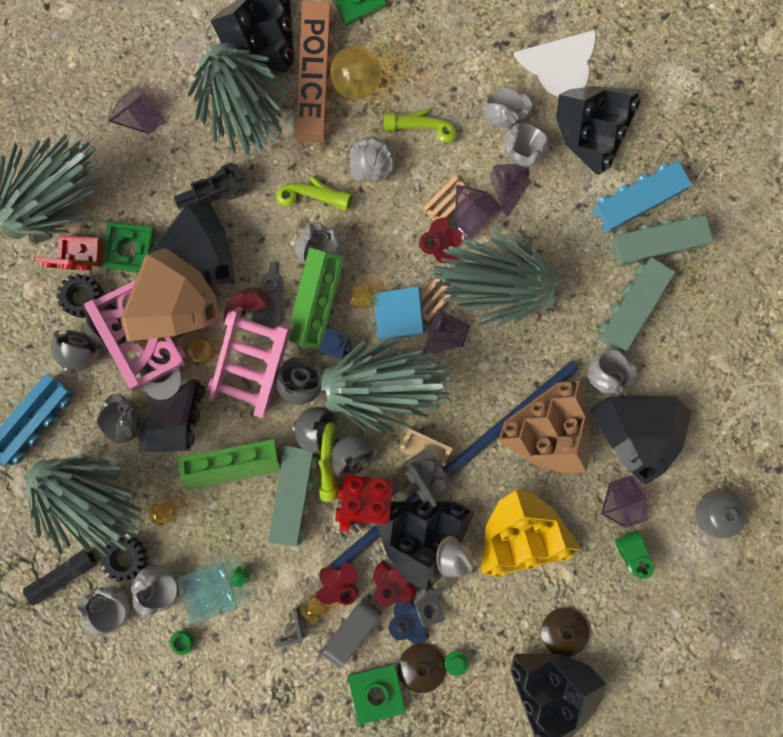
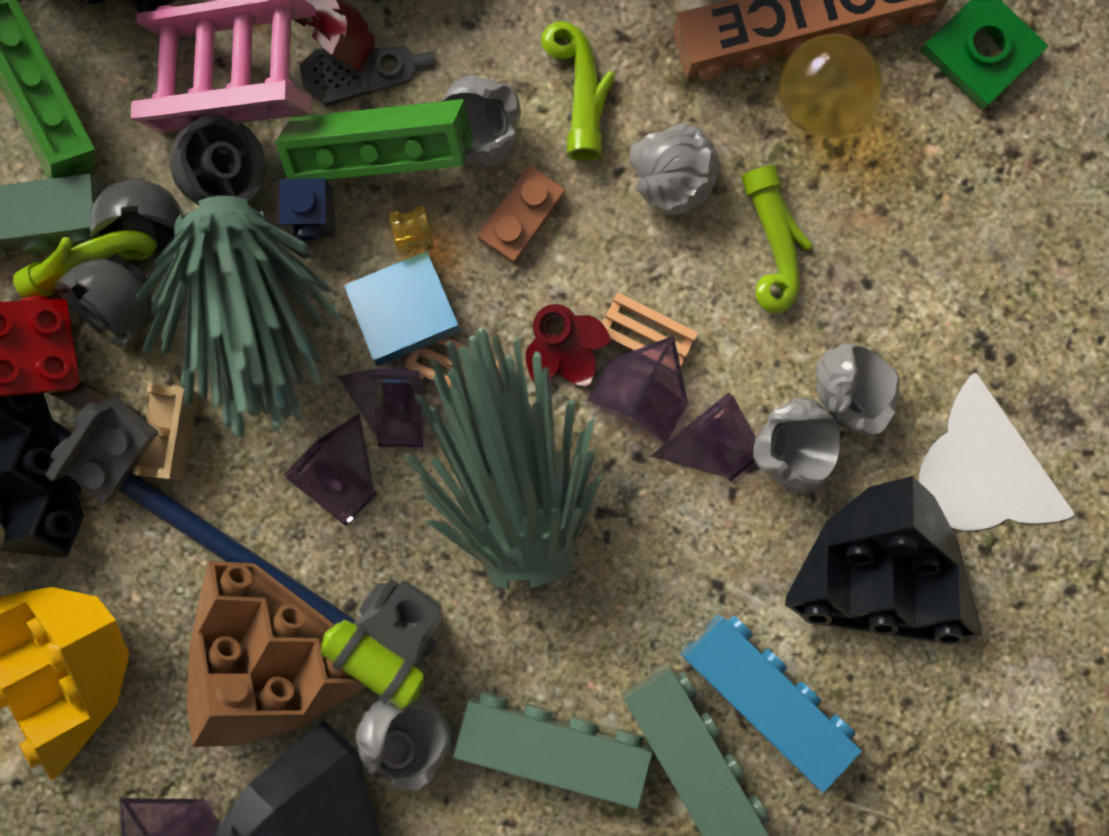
camera: 70 degrees right, 0 degrees up
none -> slope [283,413,377,526]
none -> dark grey piece [320,579,444,710]
none -> nougat plate [477,164,565,265]

